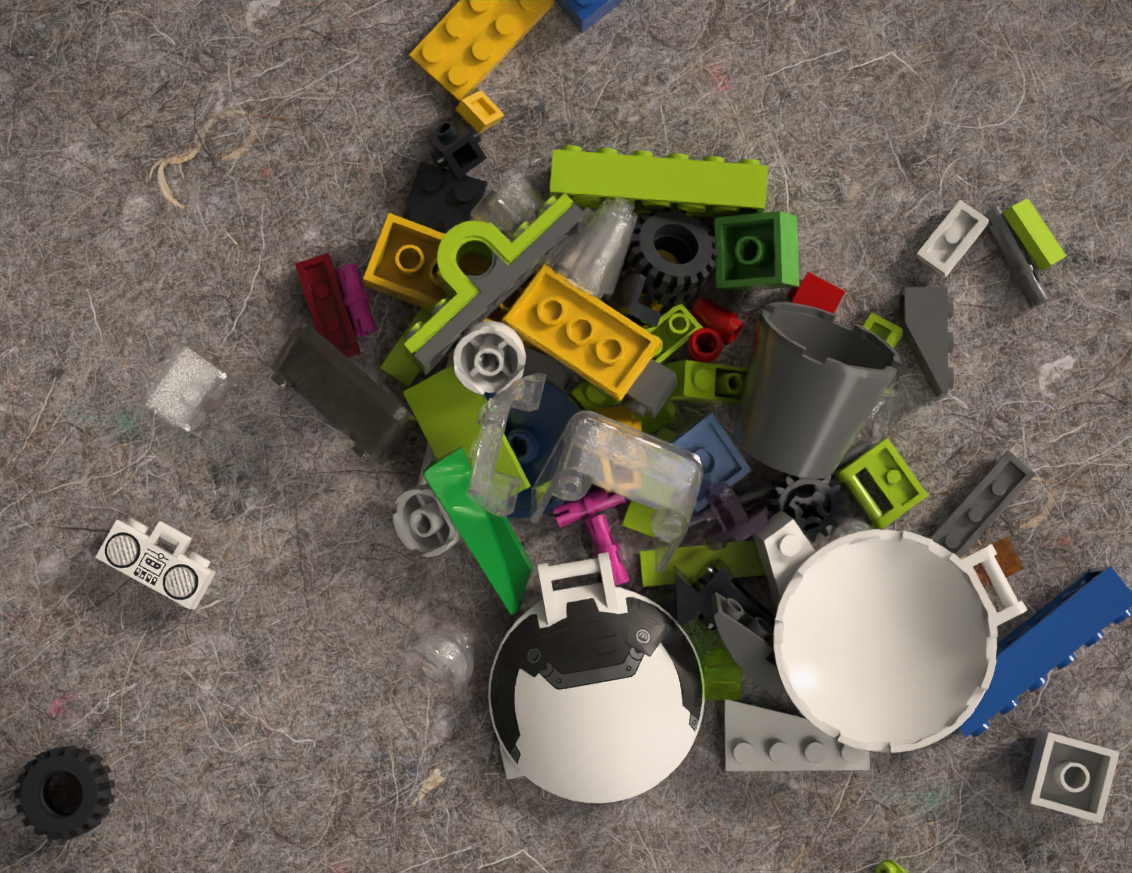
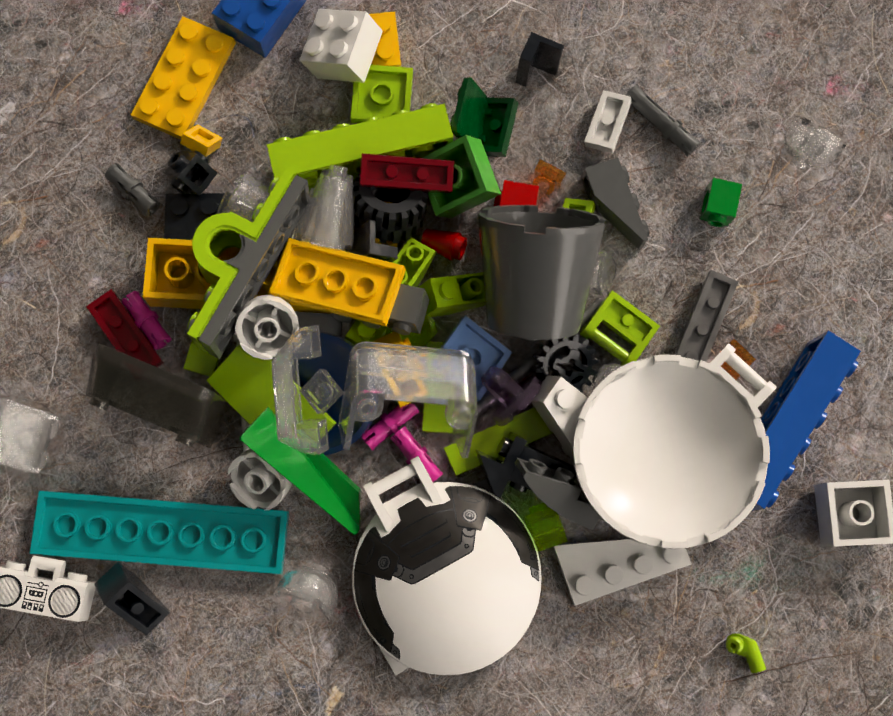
camera: 25 degrees left, 5 degrees down
red cone [687,328,723,363] -> none
lime tile [1003,198,1067,271] -> none
none -> teal plate [30,491,289,574]
none -> black slope [94,562,170,636]
none -> dark grey pin [105,164,160,217]
none -> white brick [299,9,383,83]
none -> clear plate [300,369,344,414]
none -> lime plate [350,65,413,123]
none -> dark red plate [360,153,454,193]
none -> yellow plate [369,12,401,67]
none -> dark green bracket [451,77,519,157]
none -> black panel [515,32,564,87]
none -> clear orange tile [532,159,566,197]
none -> green brick [699,177,742,227]

